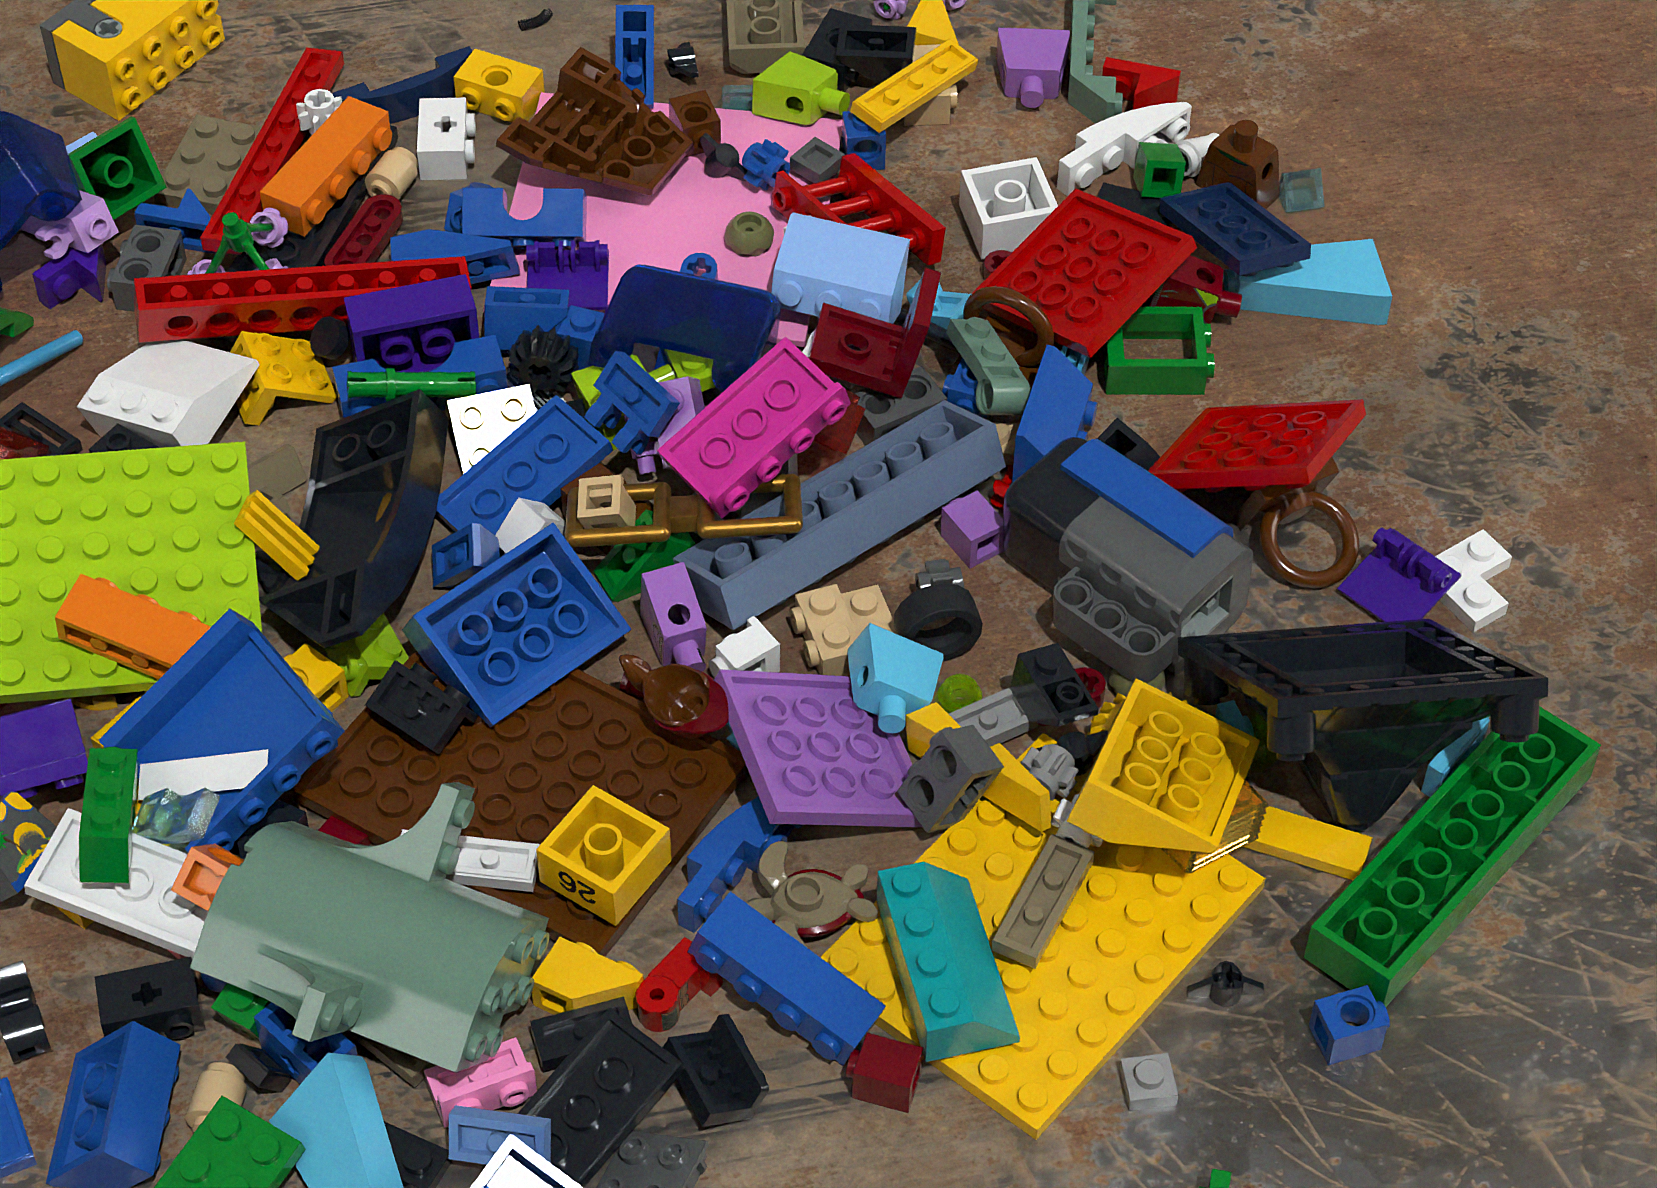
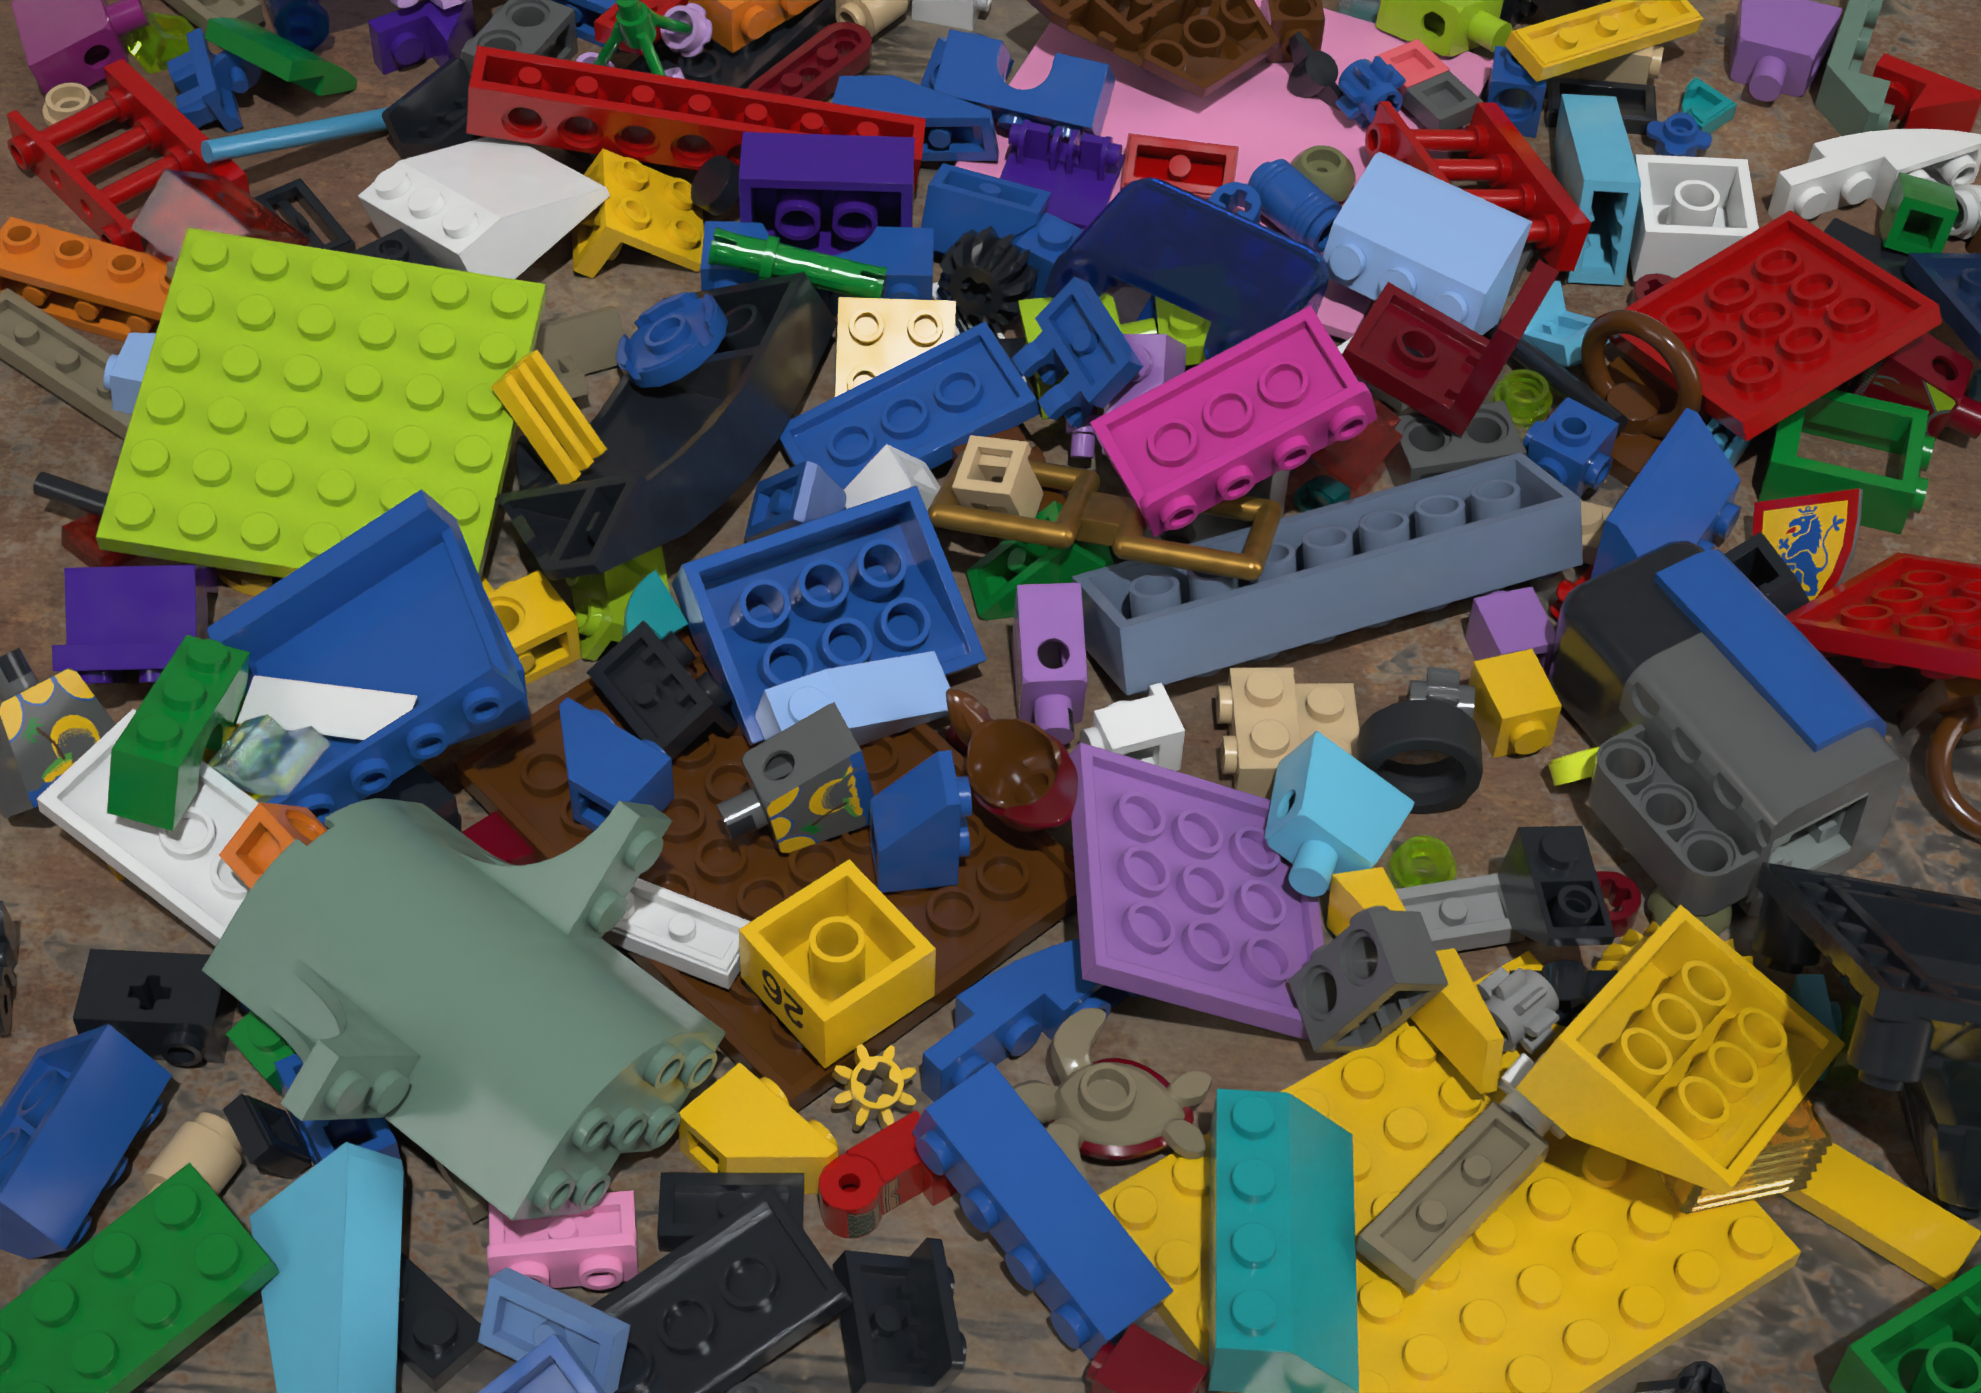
camera: 15 degrees right, 0 degrees up
orange brick [55,574,211,679] -> none
sand green plate [946,317,1031,415] -> none
none -> black bracket [382,58,484,159]
none -> blue slope [559,697,674,831]
none -> blue tile [615,292,728,388]
none -> teal tile [622,570,689,638]
none -> dark grey torso [716,702,874,853]
none -> light blue slope [755,651,950,746]
none -> yellow gear [831,1044,917,1131]
none -> blue slope [870,750,972,893]
none -> red slope [1121,133,1239,200]
none -> blue head [1248,159,1342,253]
none -> teal tile [1293,475,1350,512]
none -> coral plate [1374,39,1450,104]
none -> yellow brick [1468,649,1562,758]
none -> clear neon green plate [1493,369,1553,424]
none -> black tile [1545,77,1657,135]
none -> neon yellow tile [1548,746,1600,786]
none -> medium azure slope [1554,94,1641,286]
none -> blue plate [1646,112,1712,157]
none -> teal tile [1680,77,1737,134]
none -> shield [1752,488,1863,601]

